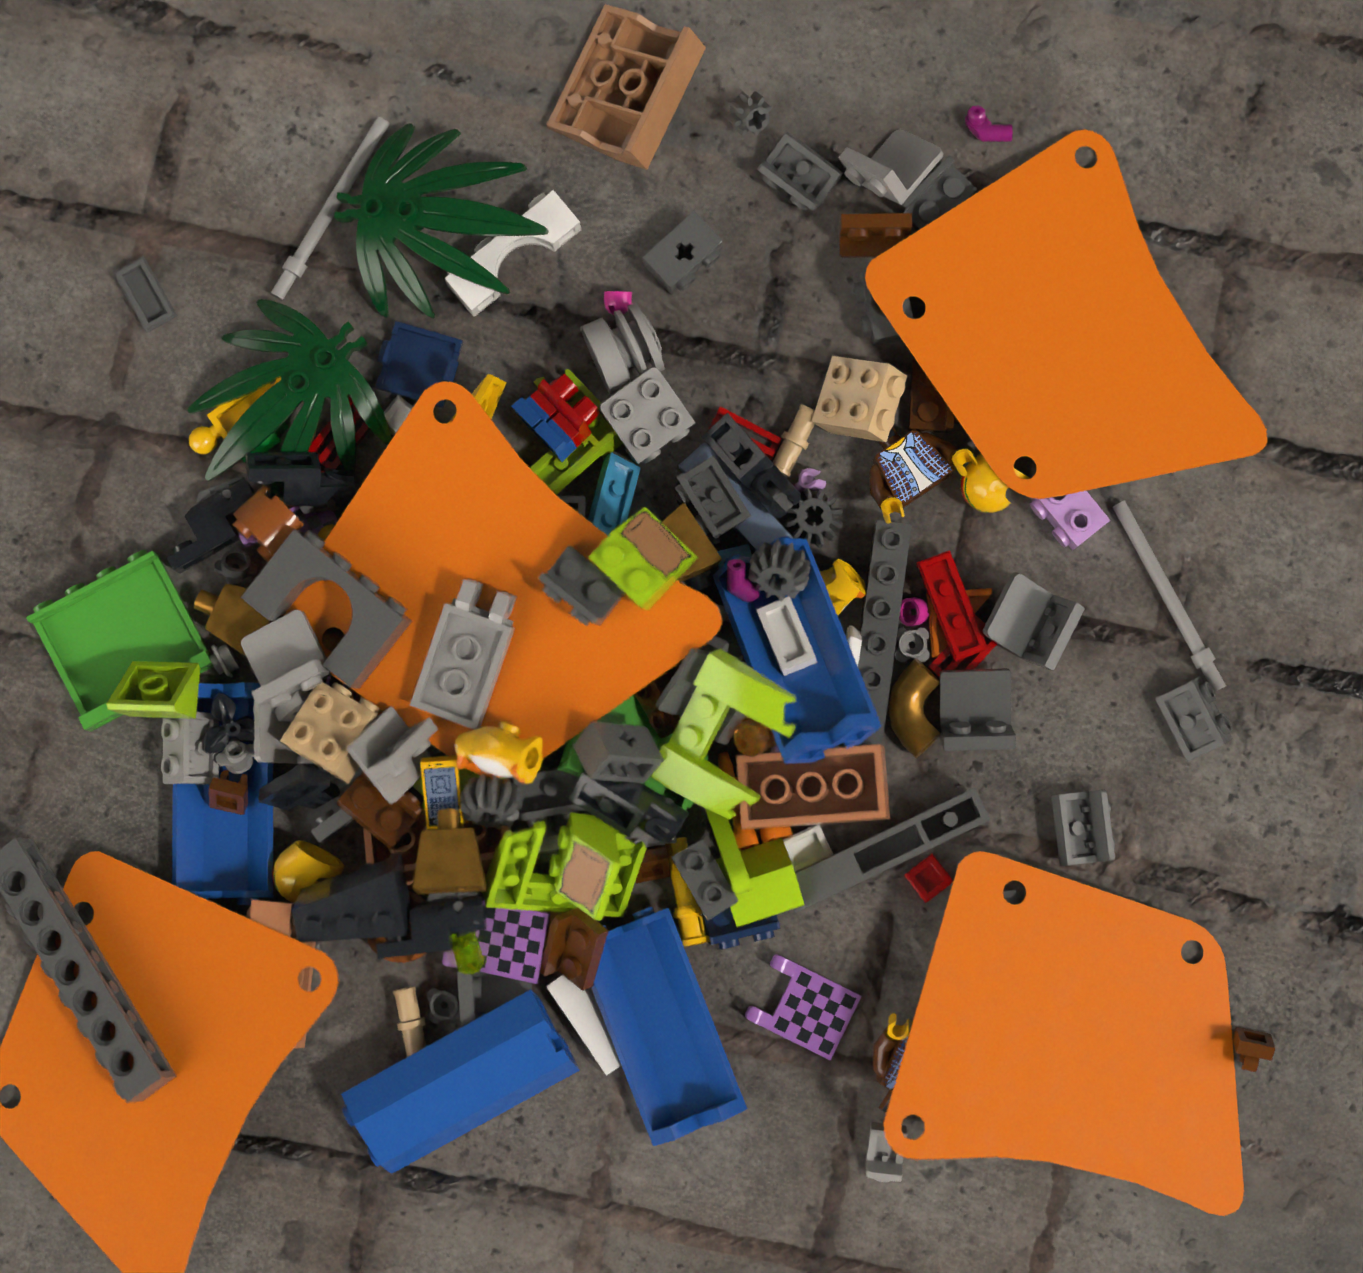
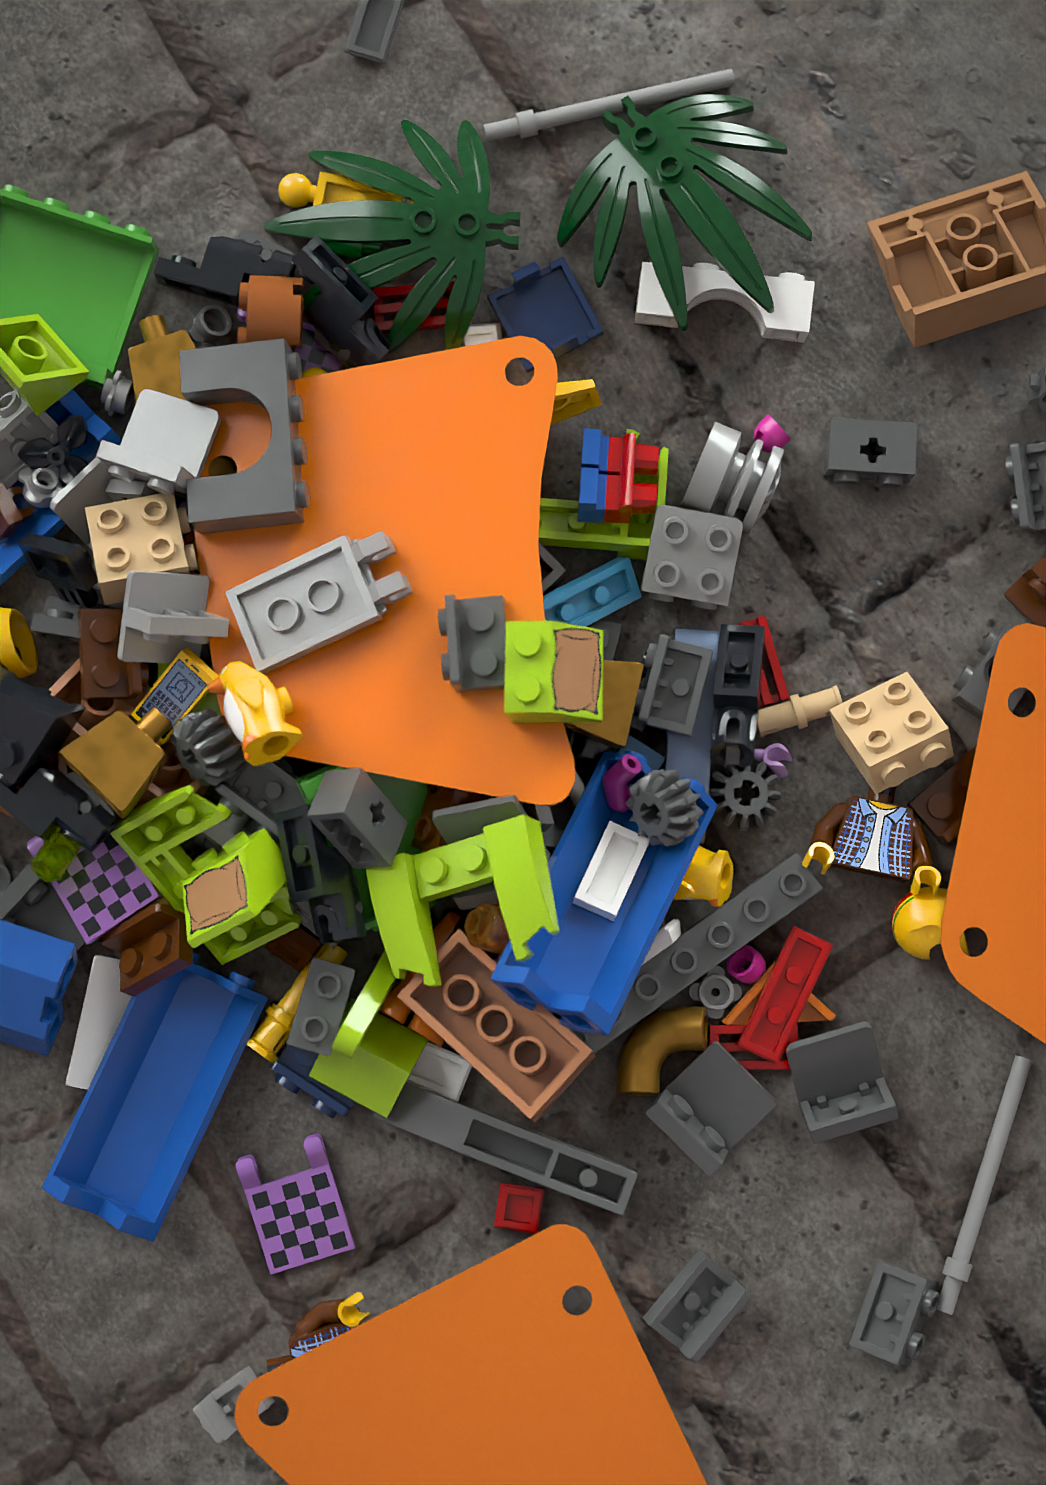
camera: 45 degrees right, 0 degrees up
lavender brick [1030,491,1110,551] -> none

